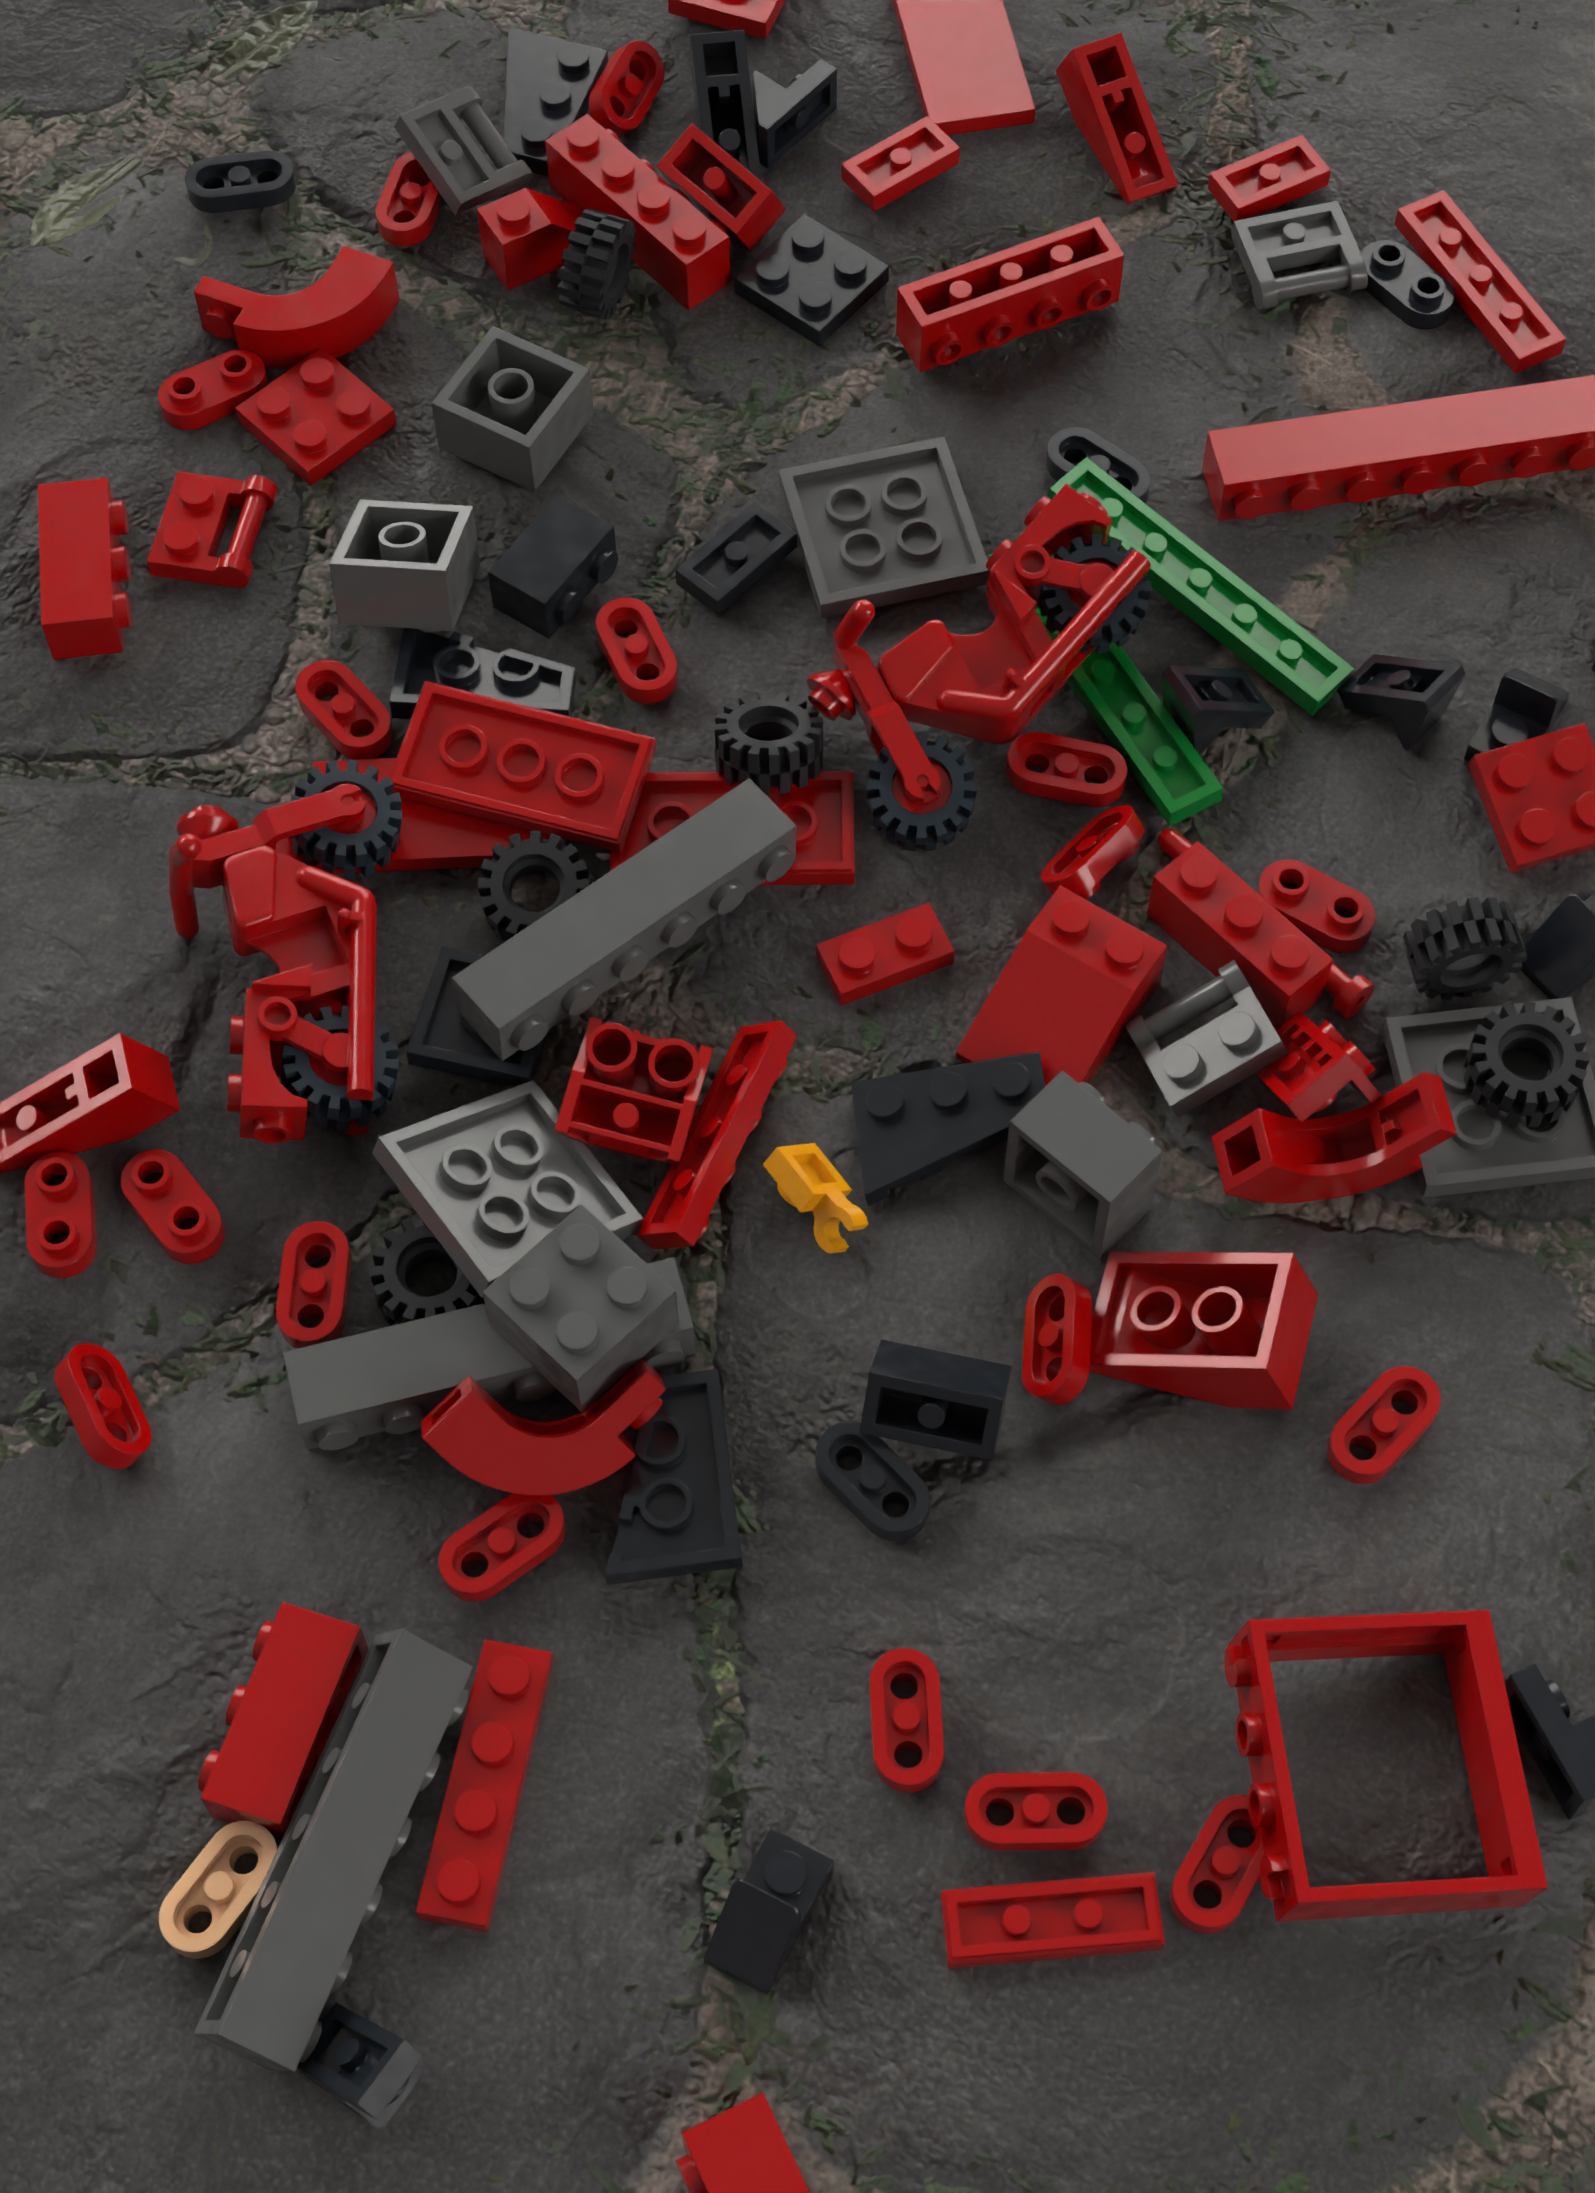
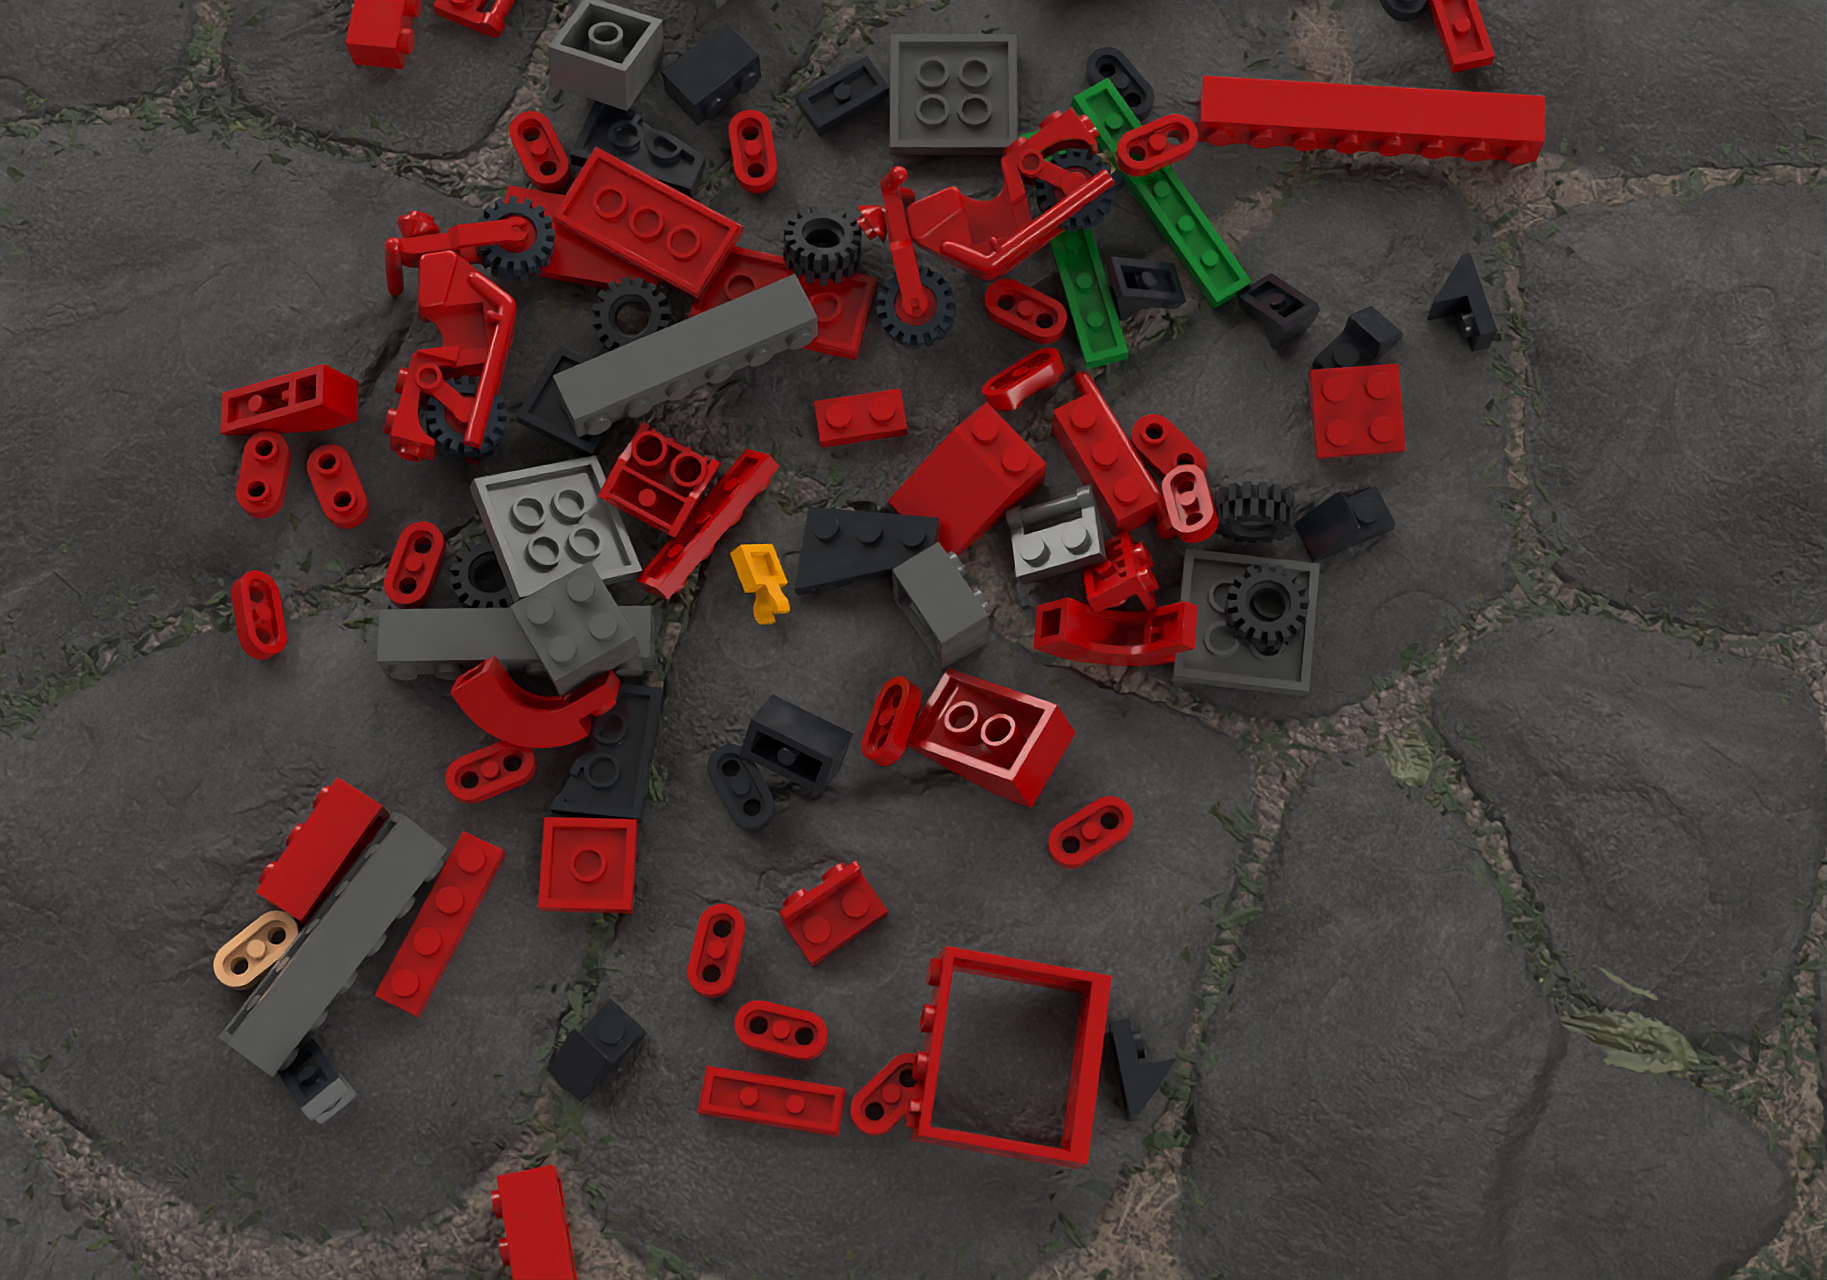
camera: 15 degrees right, 10 degrees up
none -> red plate [538,817,638,914]
none -> red bracket [779,861,888,967]
none -> red plate [1115,114,1198,177]
none -> plate [1162,464,1219,543]

